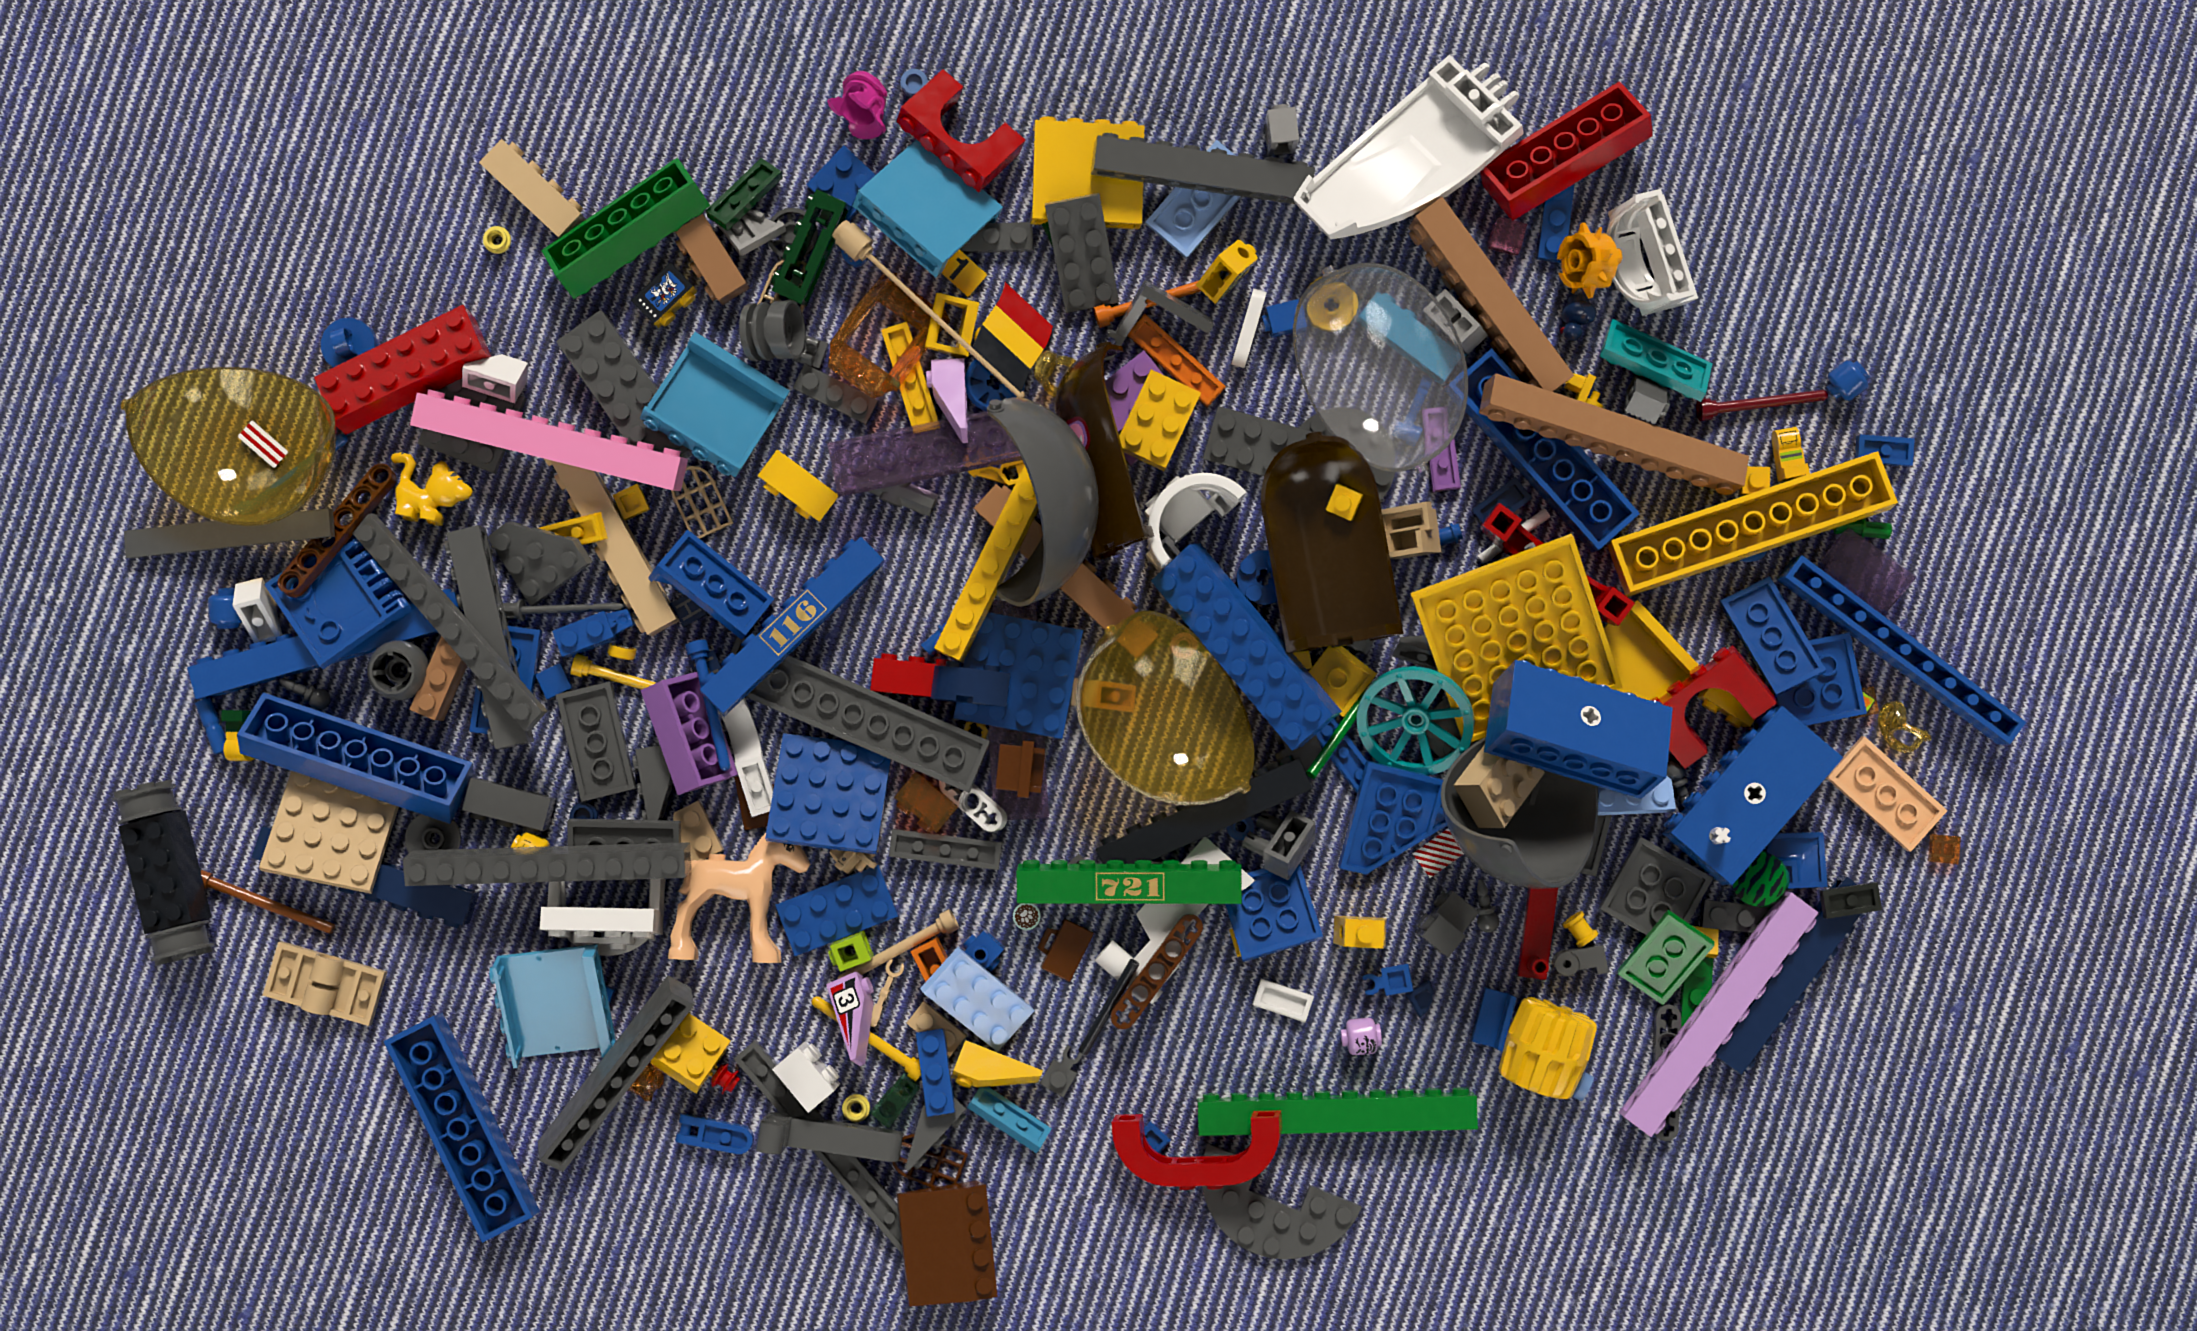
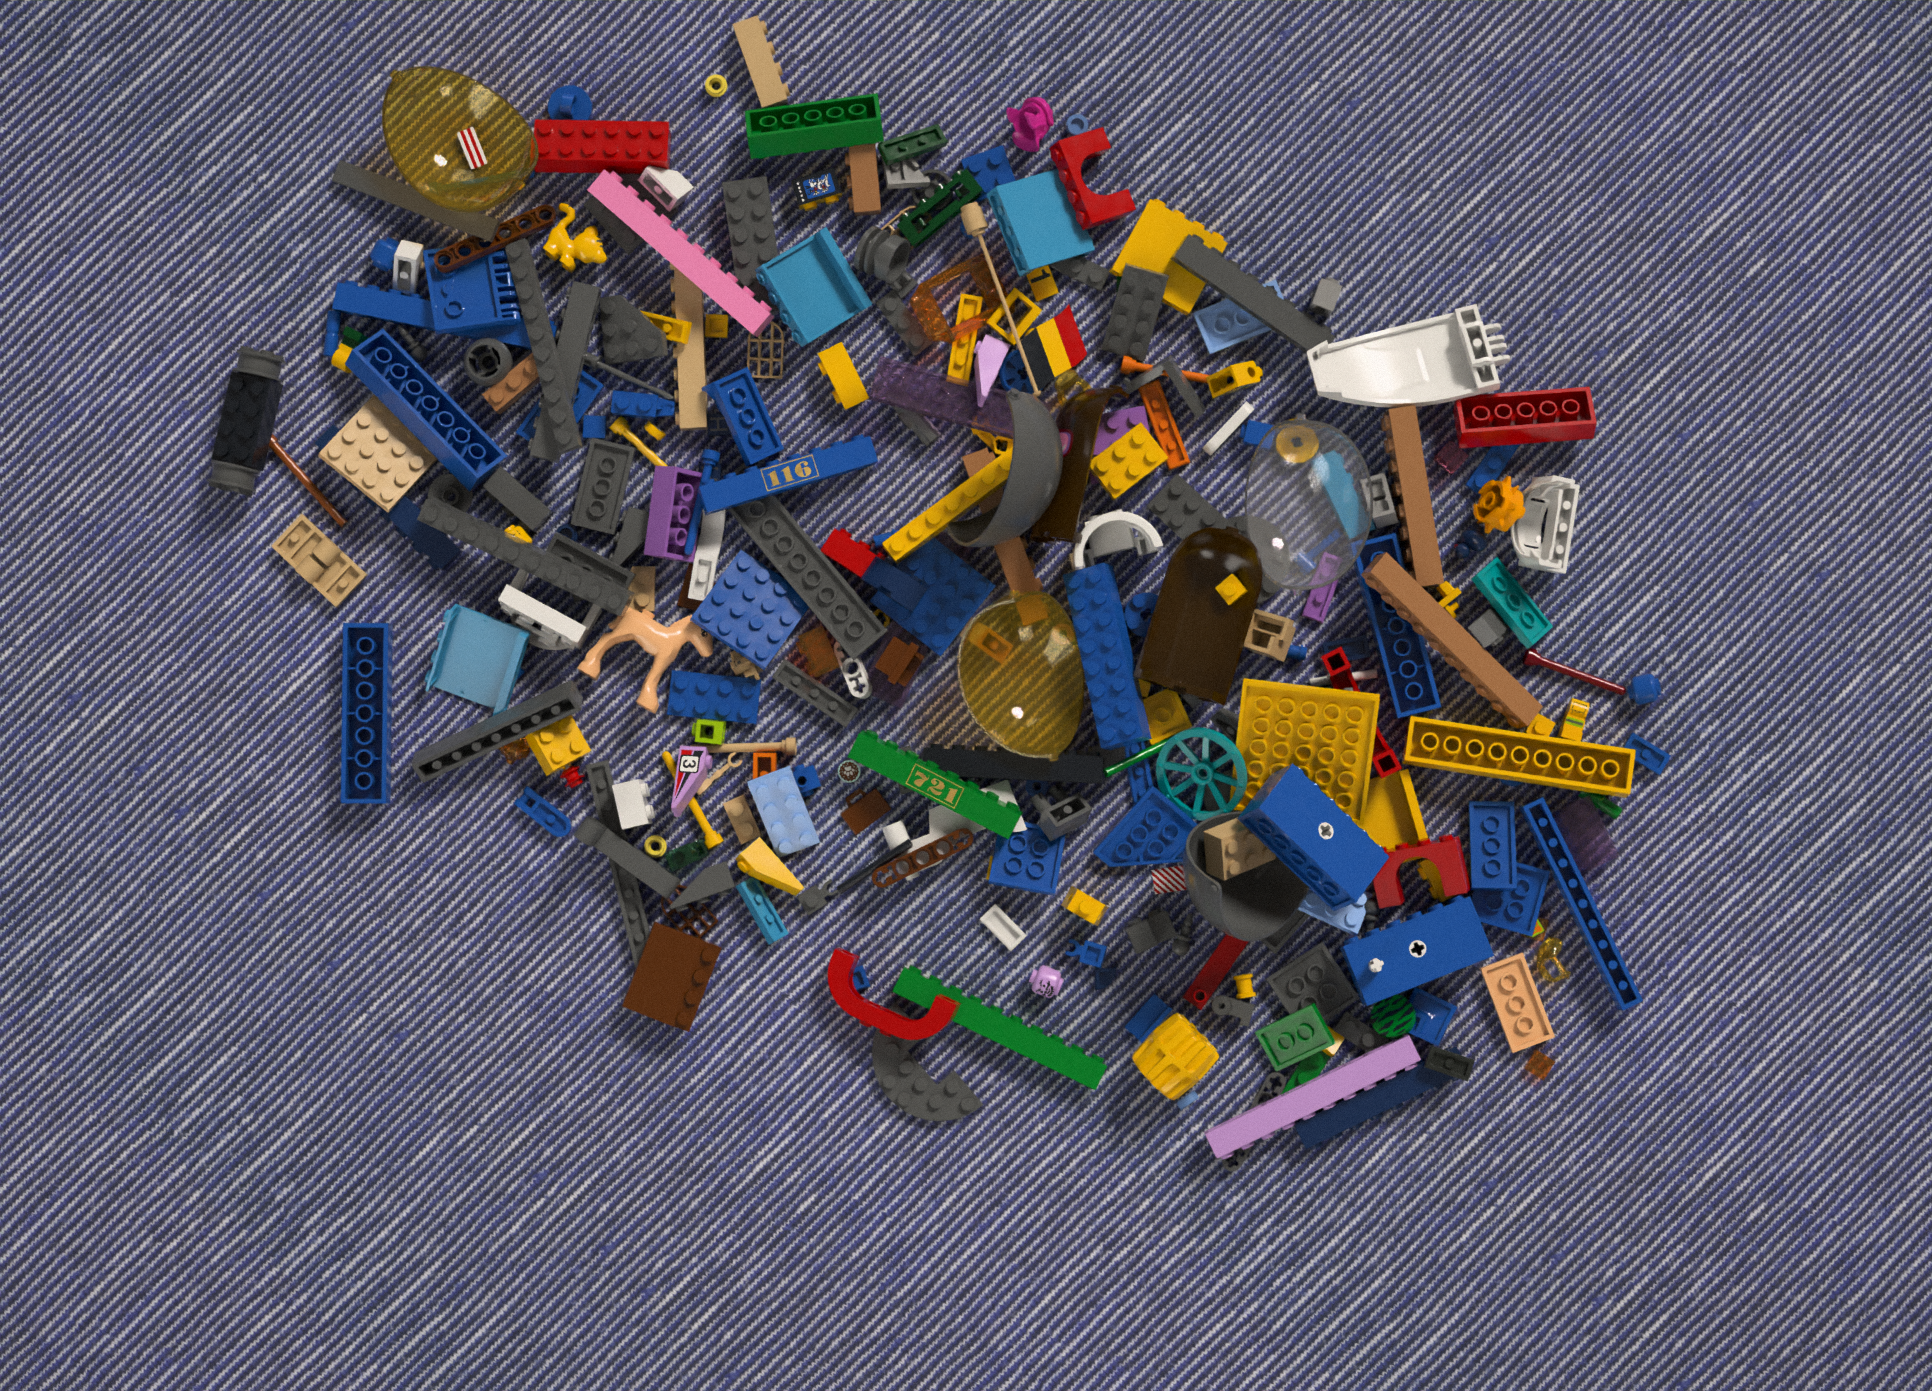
camera: 25 degrees right, 0 degrees up
blue plate [916,1028,956,1117] -> none

